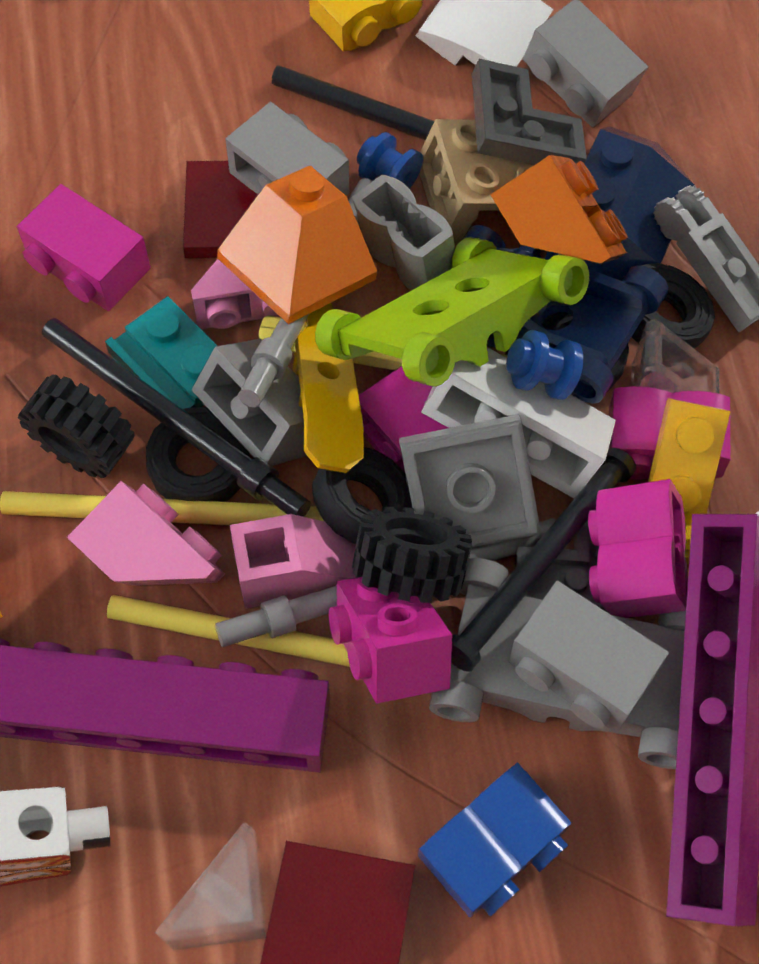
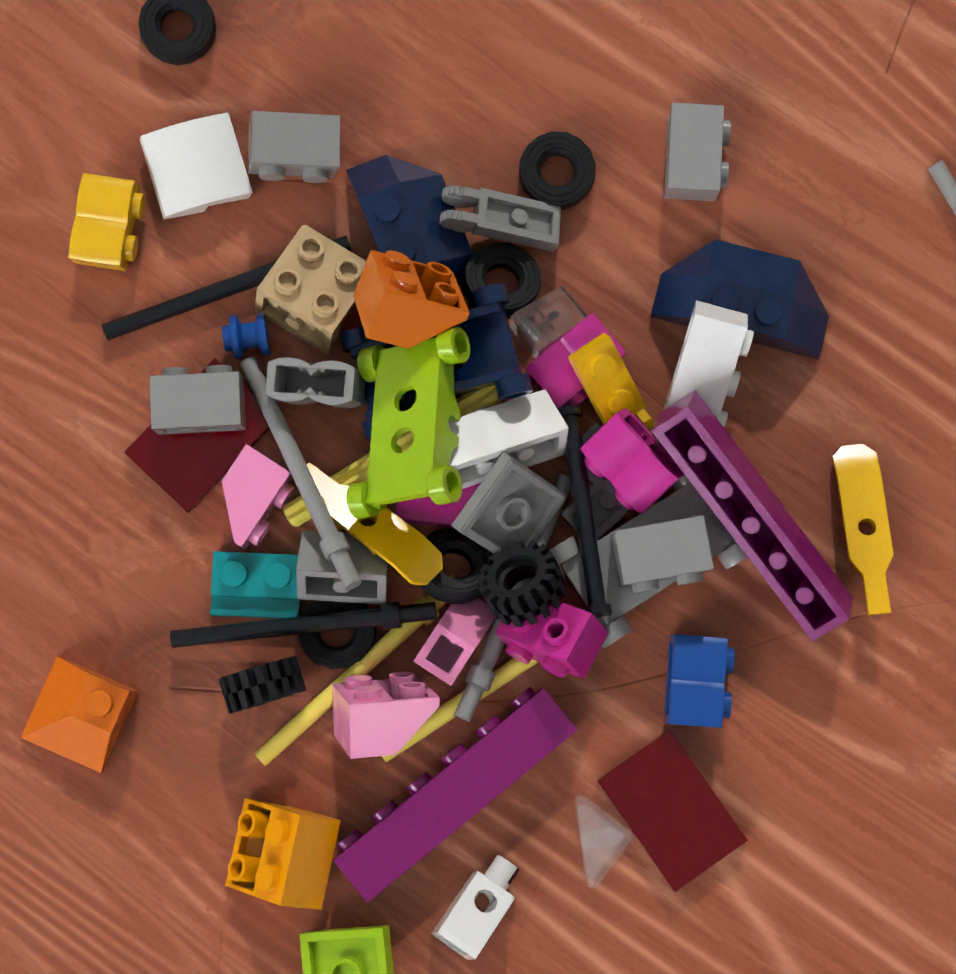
camera: 45 degrees left, 20 degrees up
dark pink brick [16,184,151,312] -> none
orange slope [217,165,377,324] -> none
dark grey plate [472,59,587,165] -> none
blue wheel [506,330,583,400] -> none

